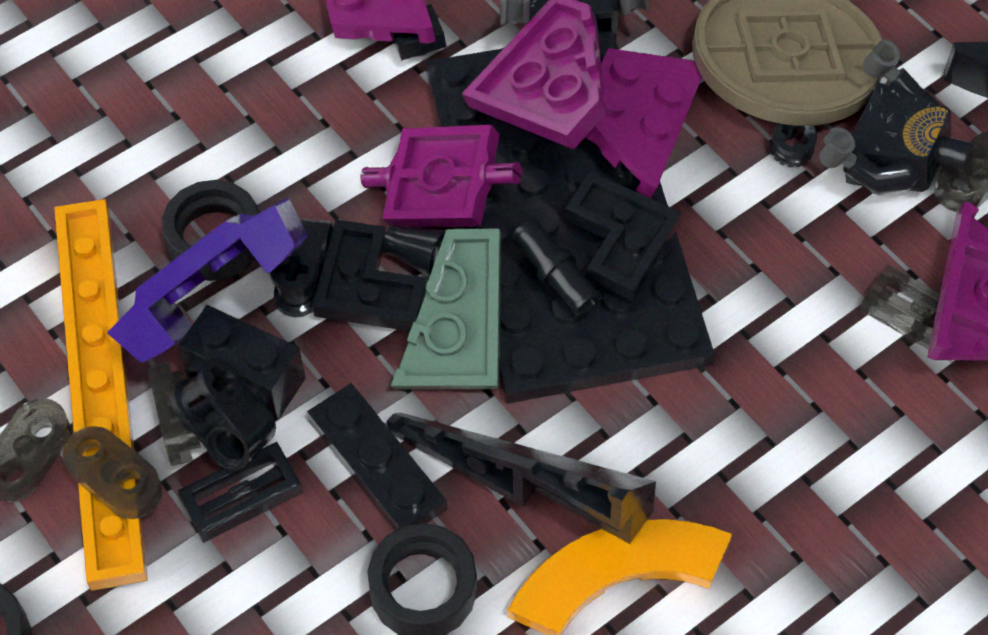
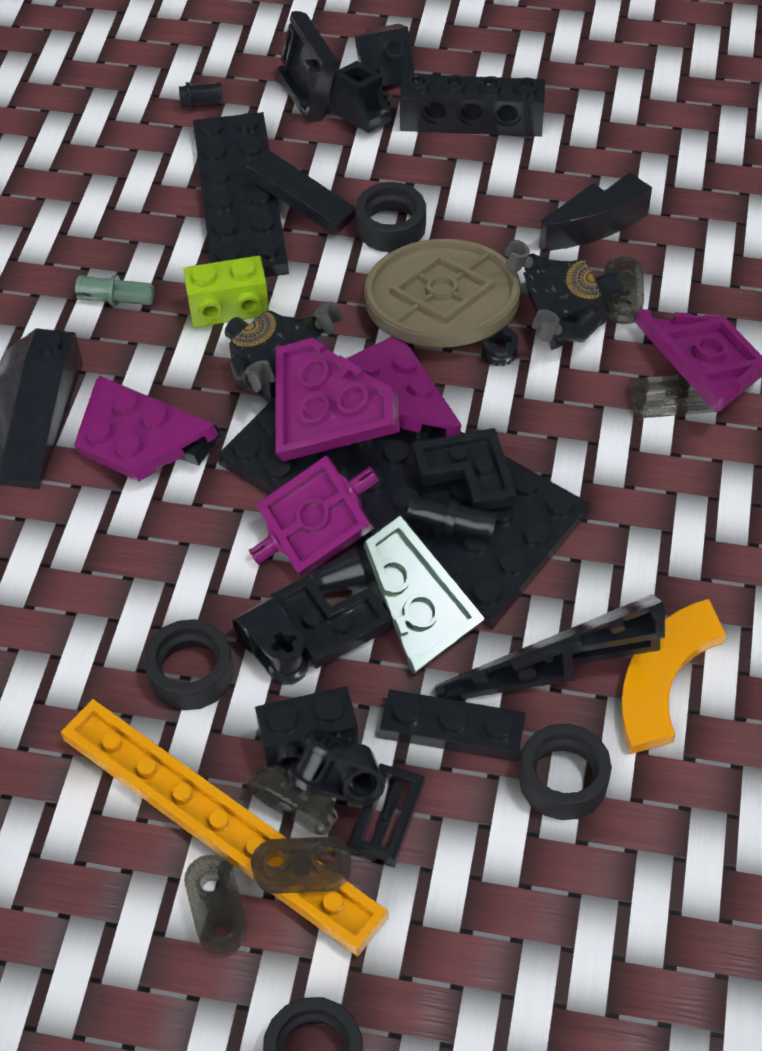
camera: 40 degrees left, 5 degrees down
dark purple plate [107,198,308,363] -> none

